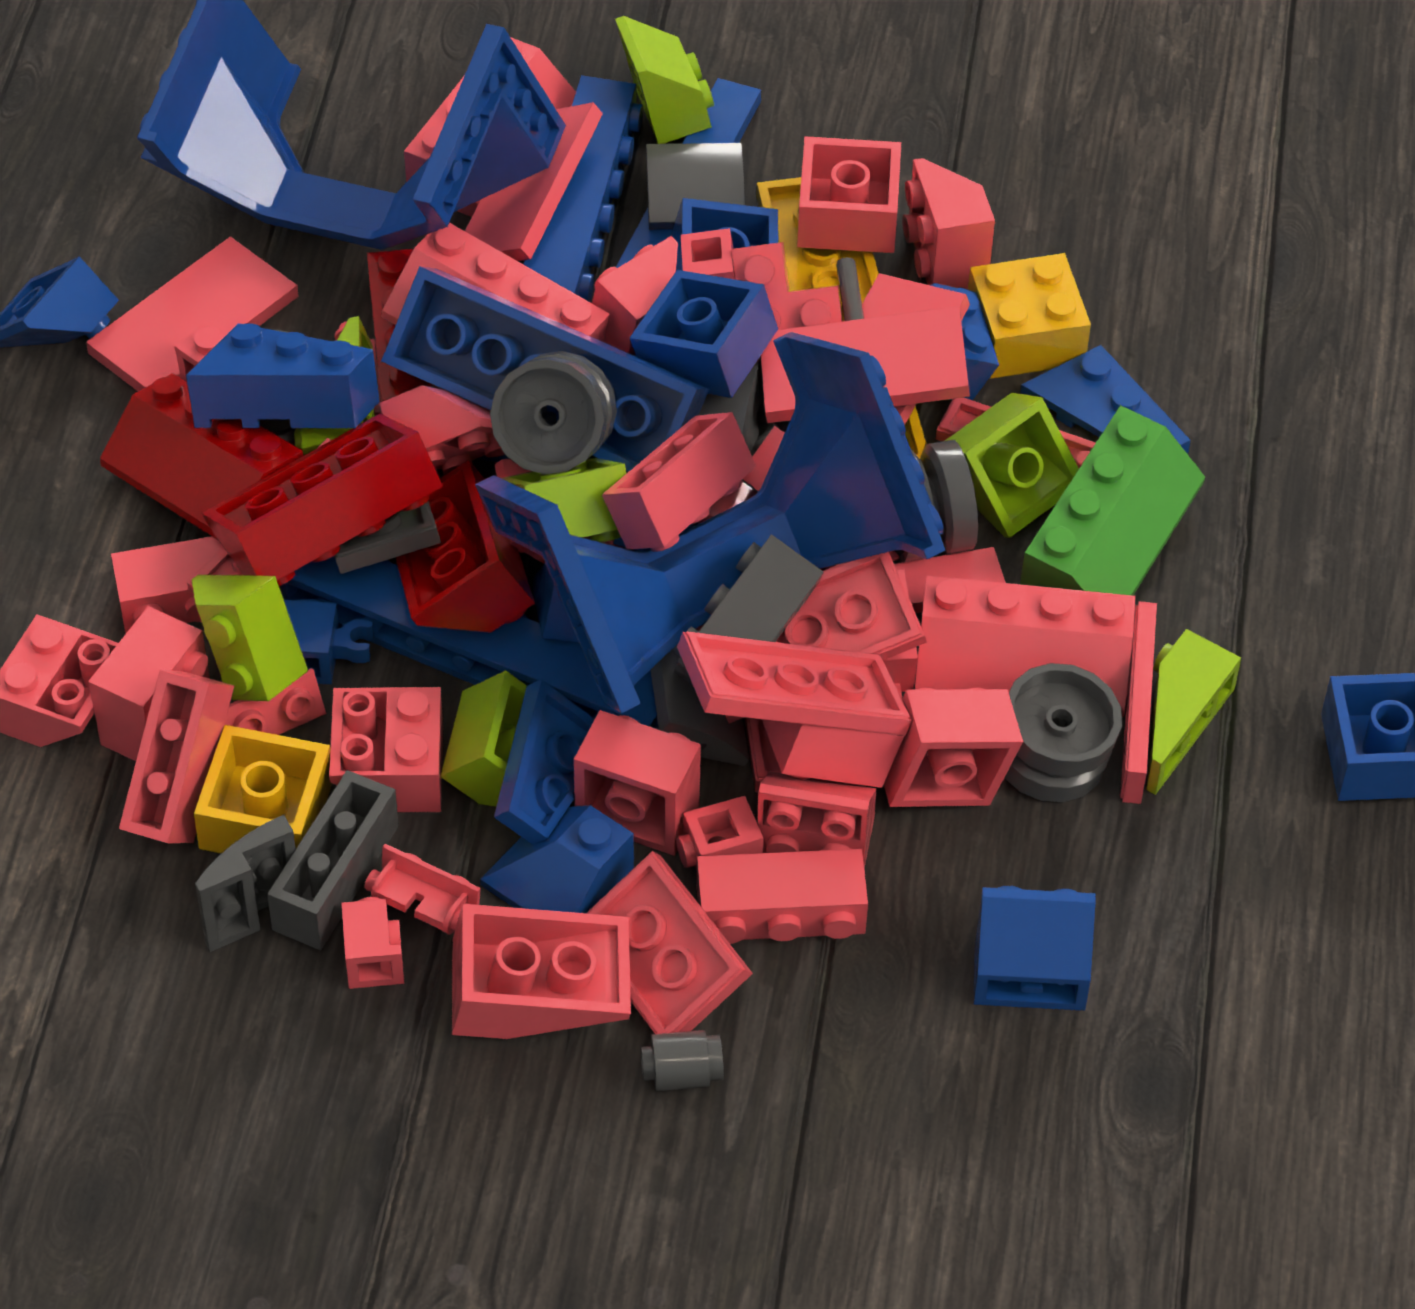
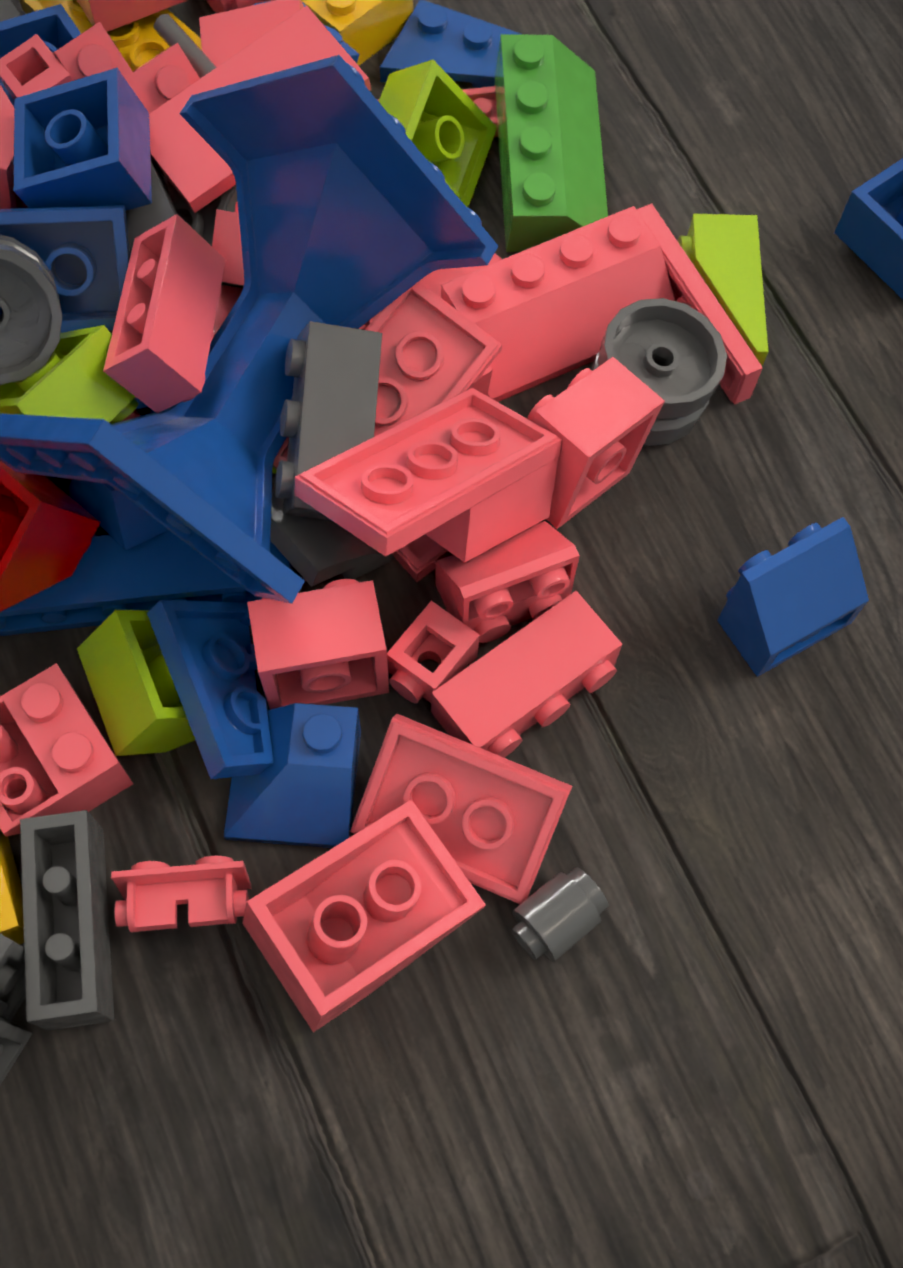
camera: 35 degrees left, 15 degrees up
coral brick [341,897,405,989] -> none

